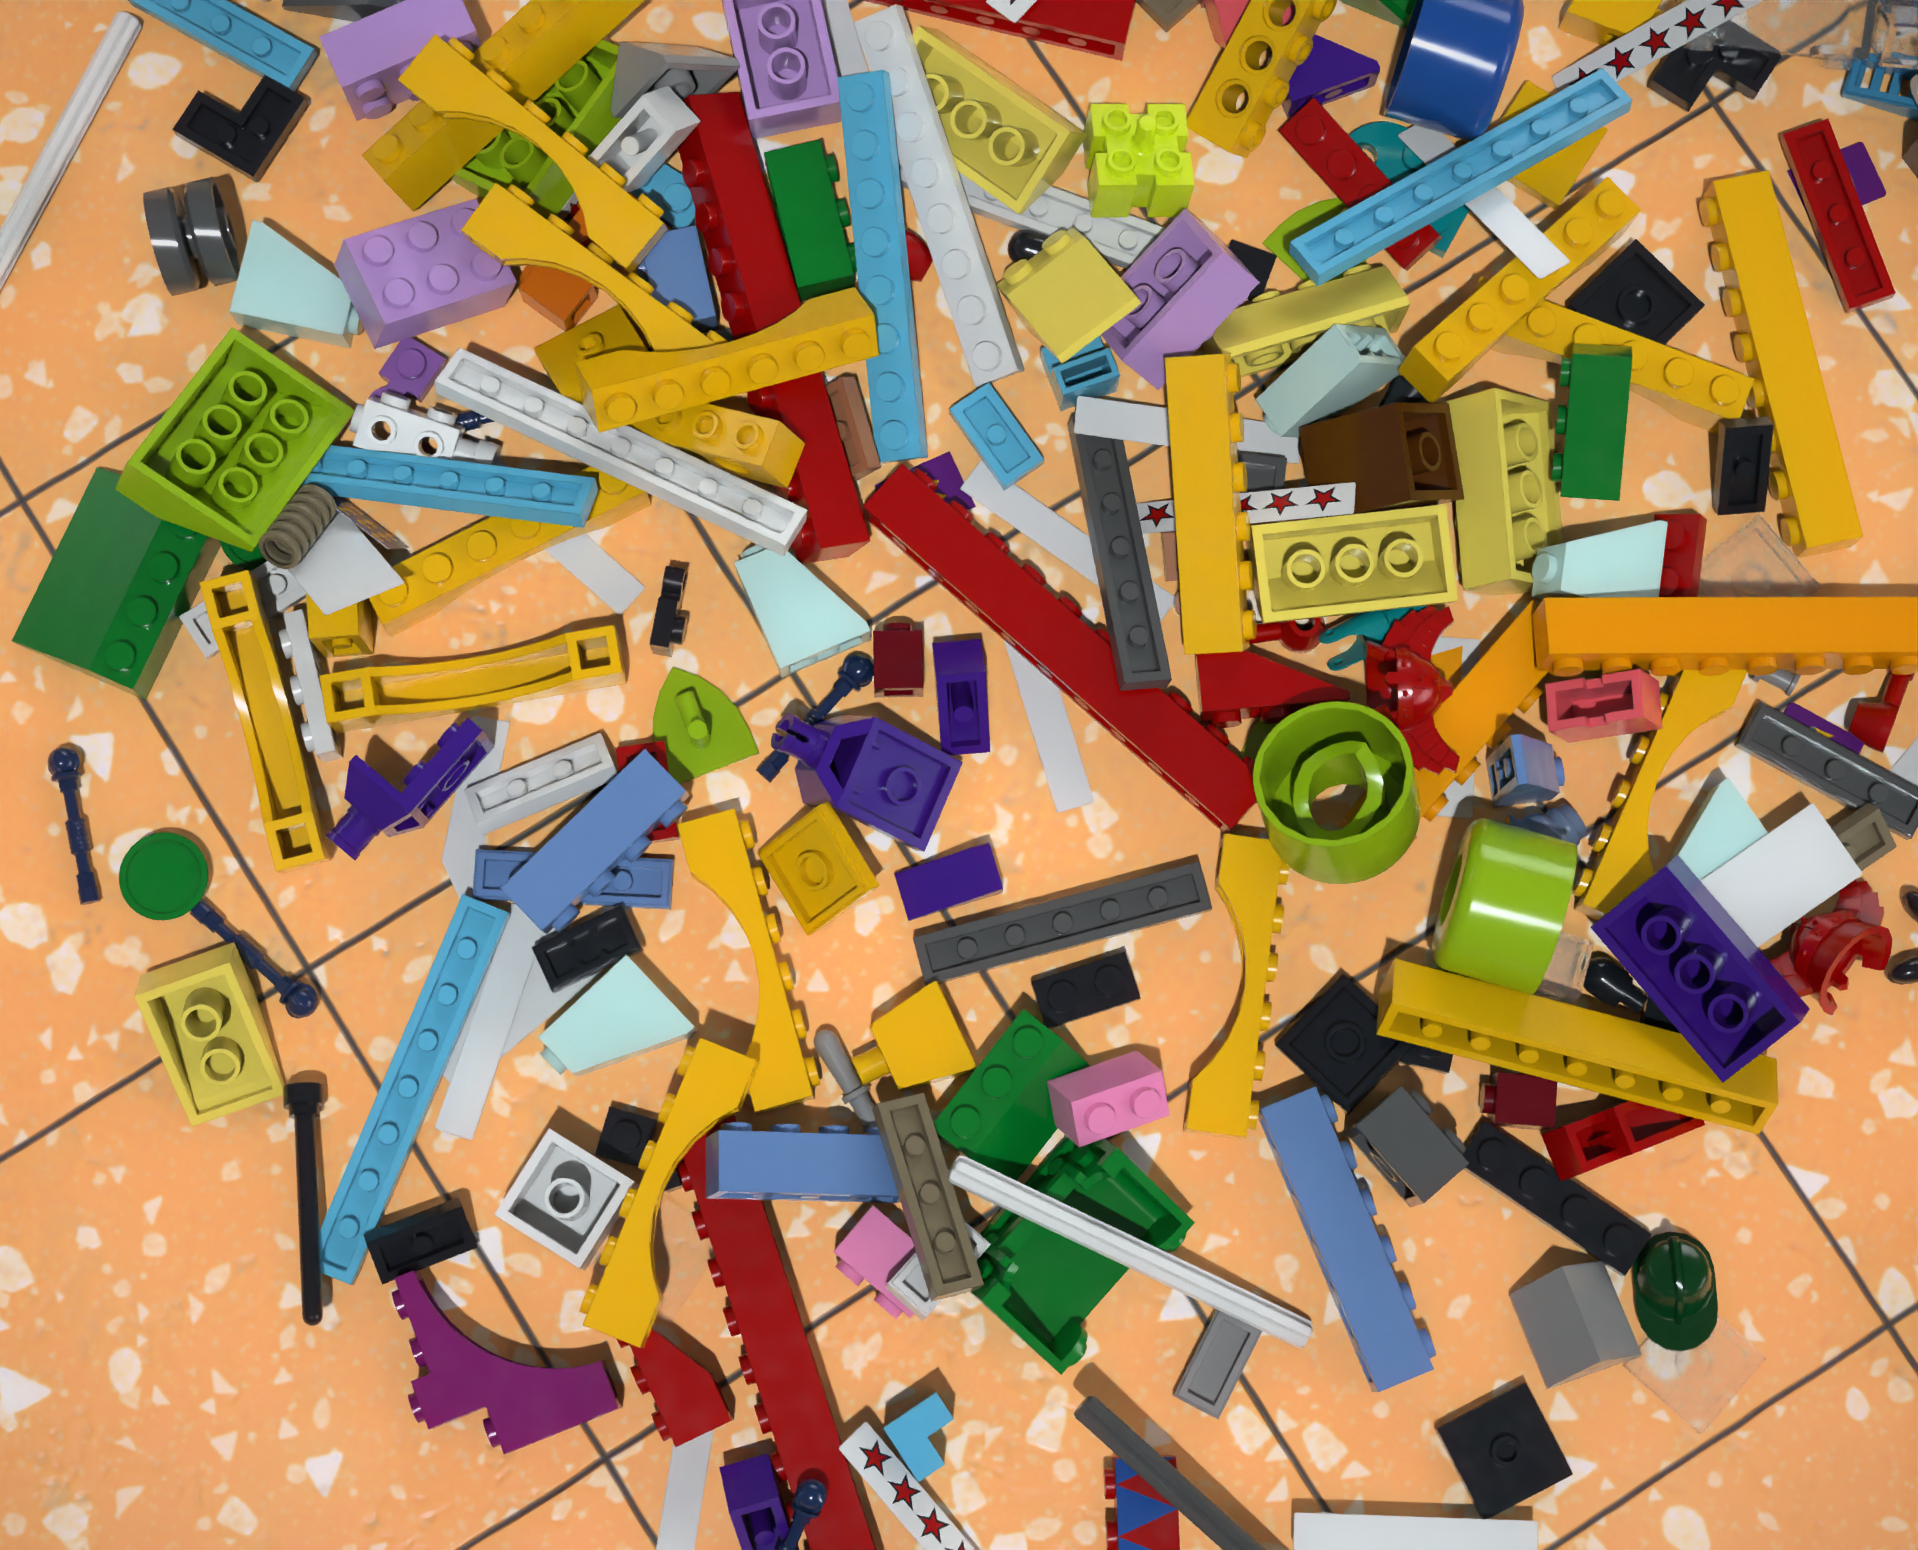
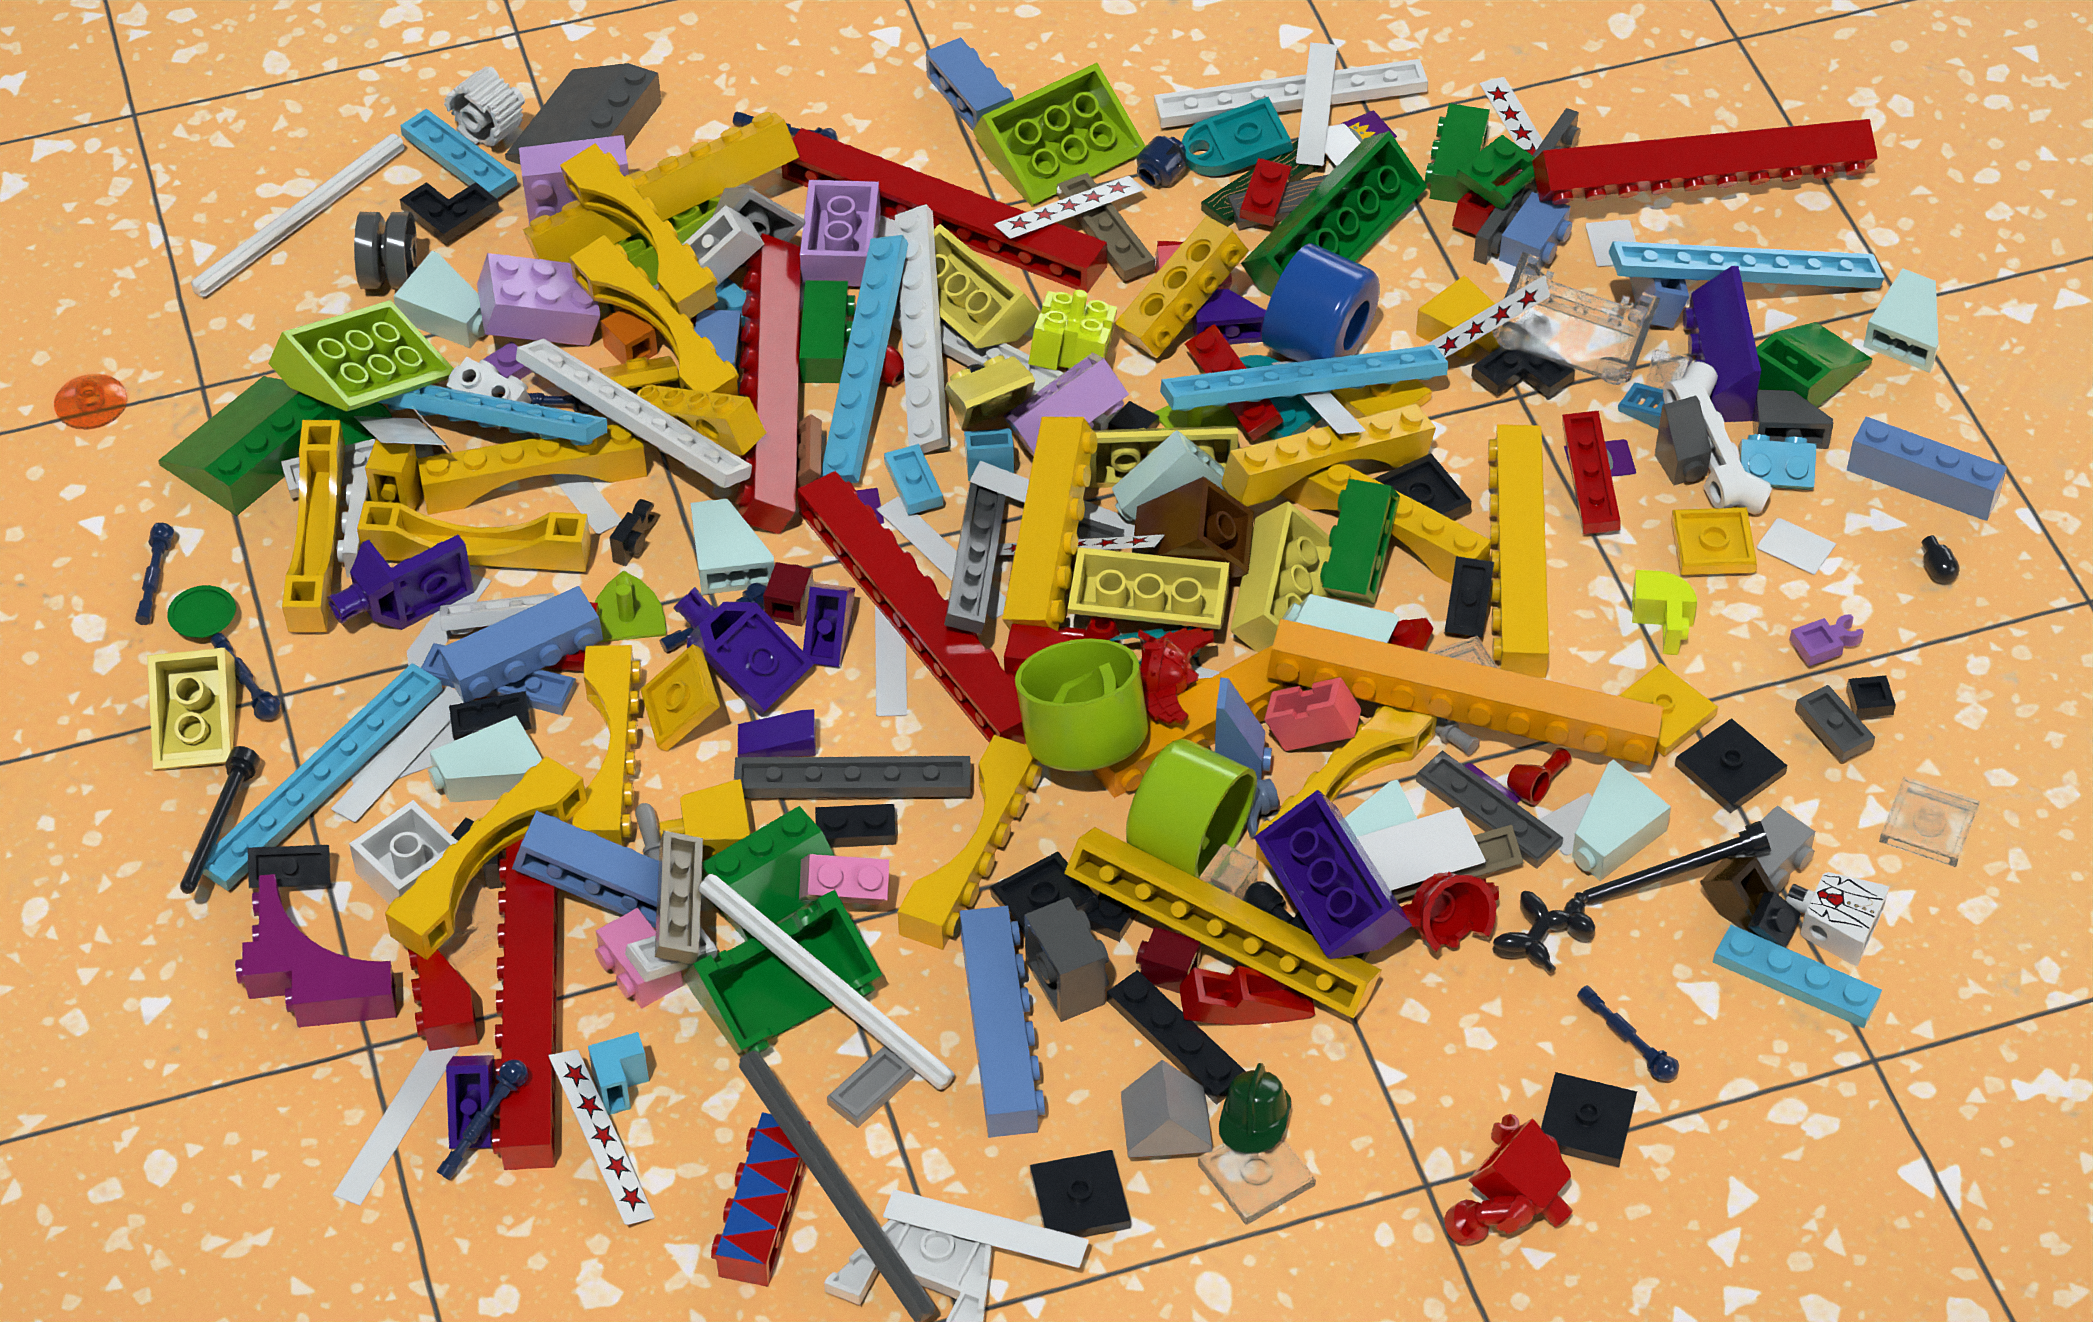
camera: 20 degrees right, 30 degrees down
dark tan piece [259,484,337,569] -> none
yellow arch [575,287,879,433] -> none

